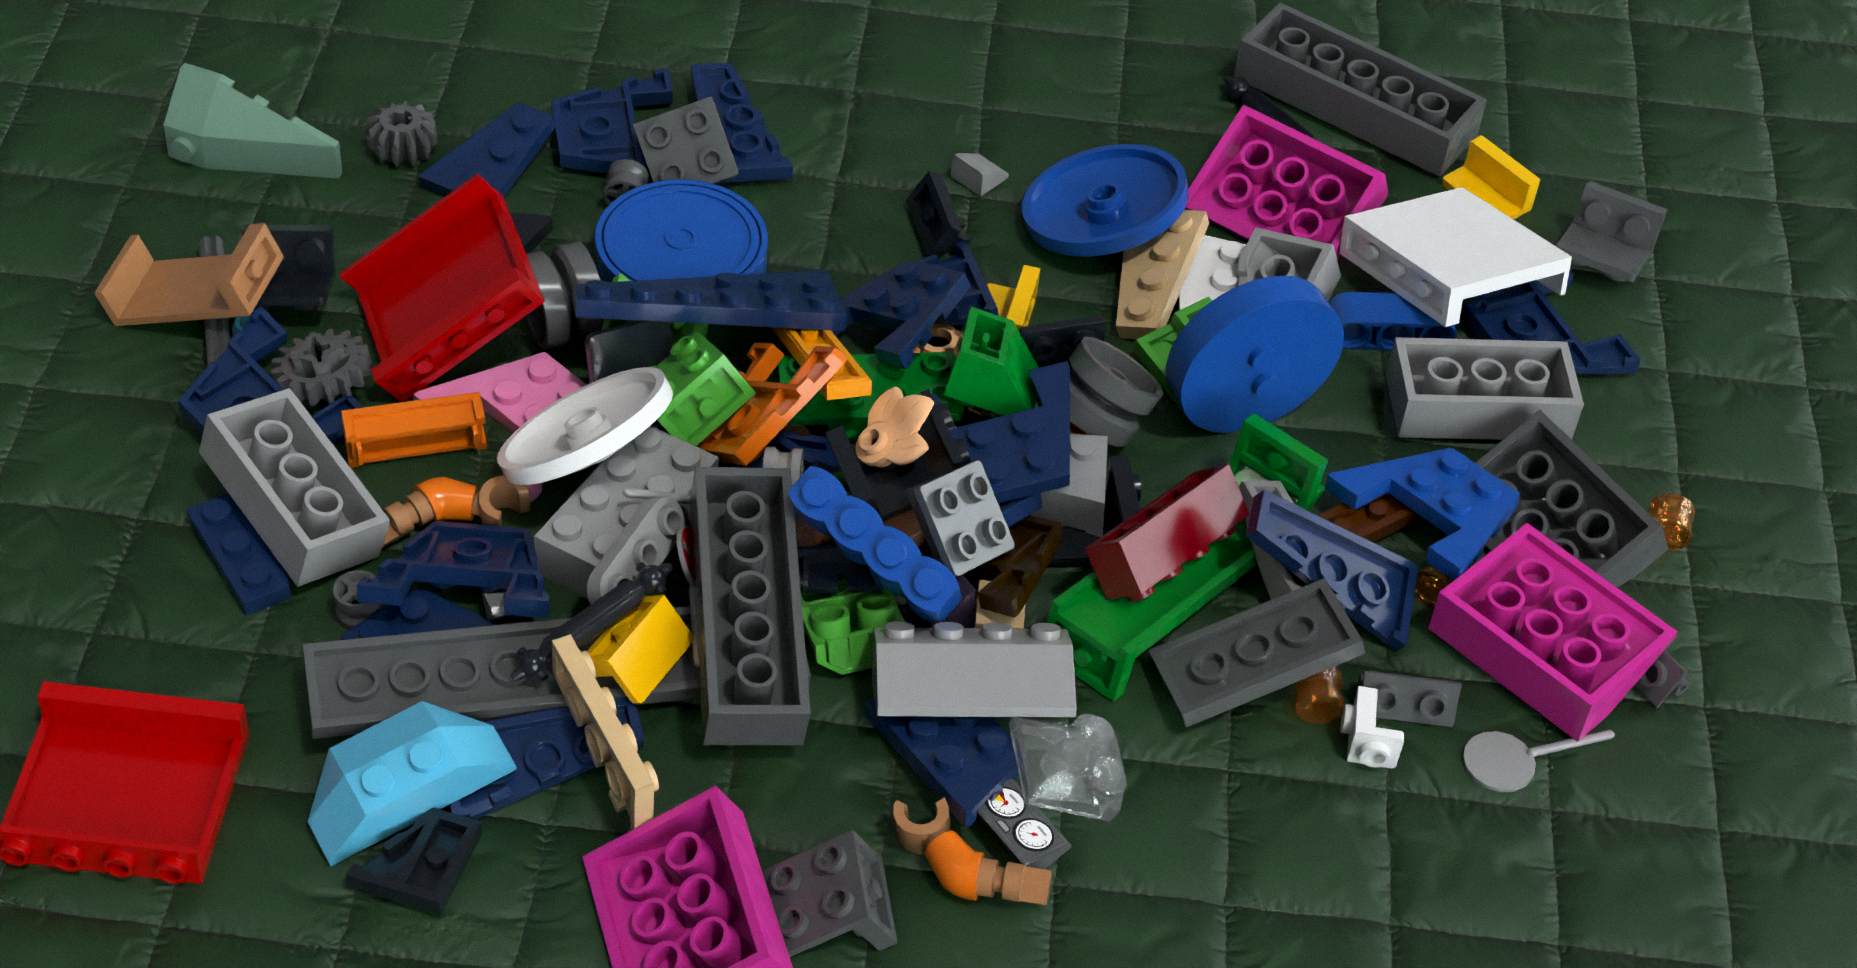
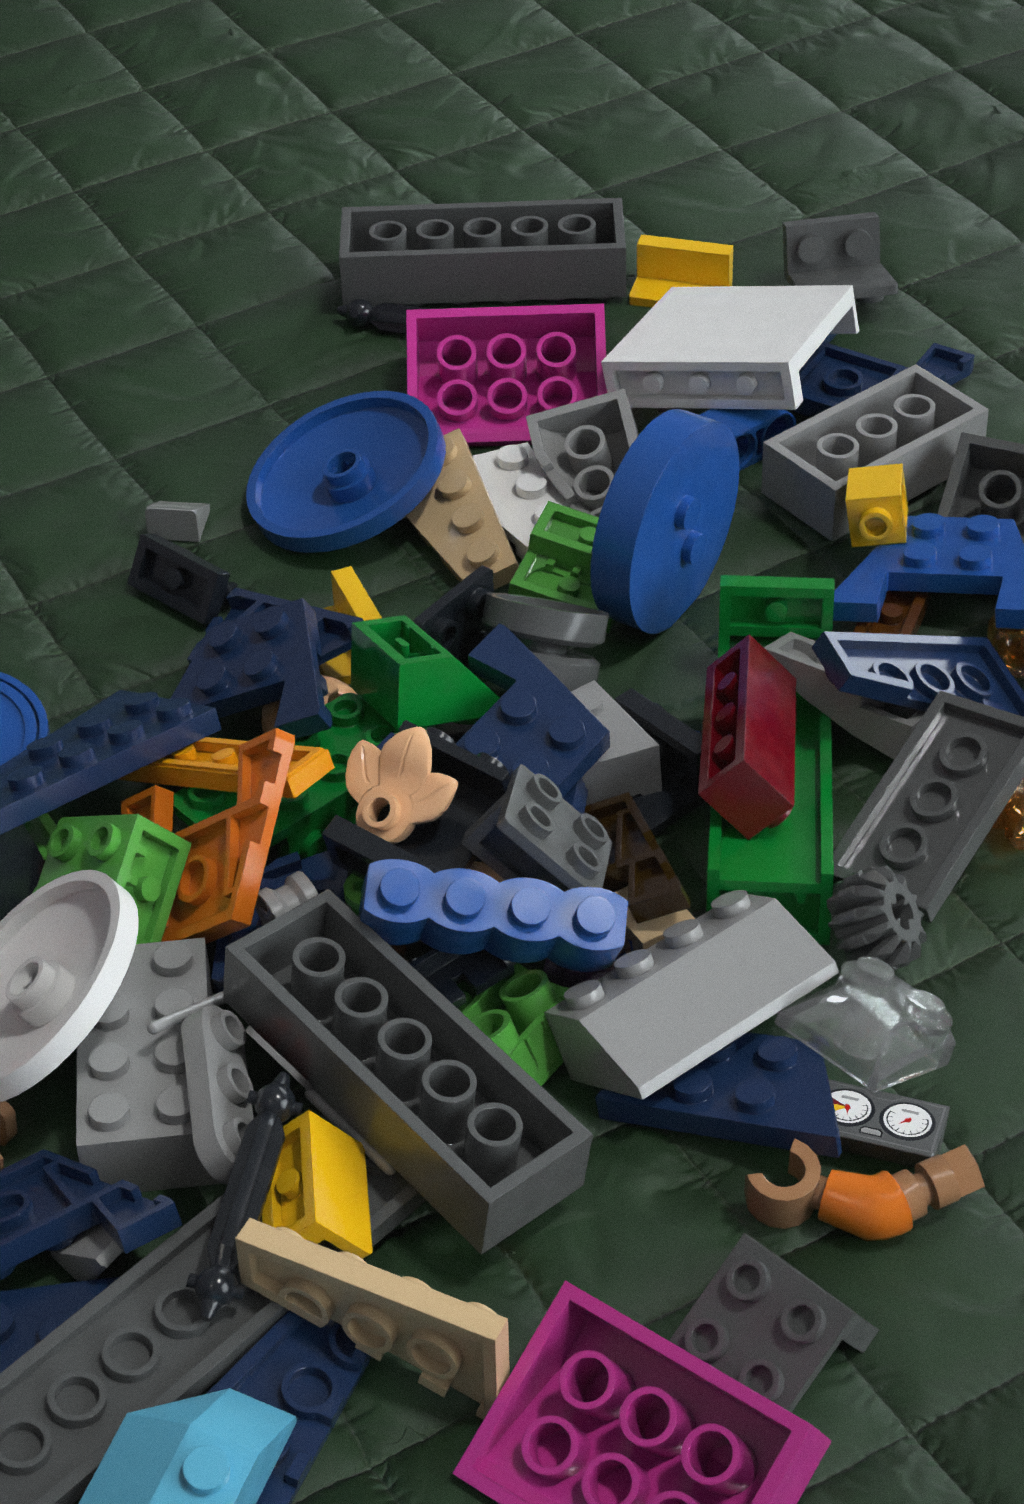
camera: 30 degrees left, 5 degrees down
none -> dark grey gear [826,865,927,976]
none -> yellow brick [845,463,908,547]

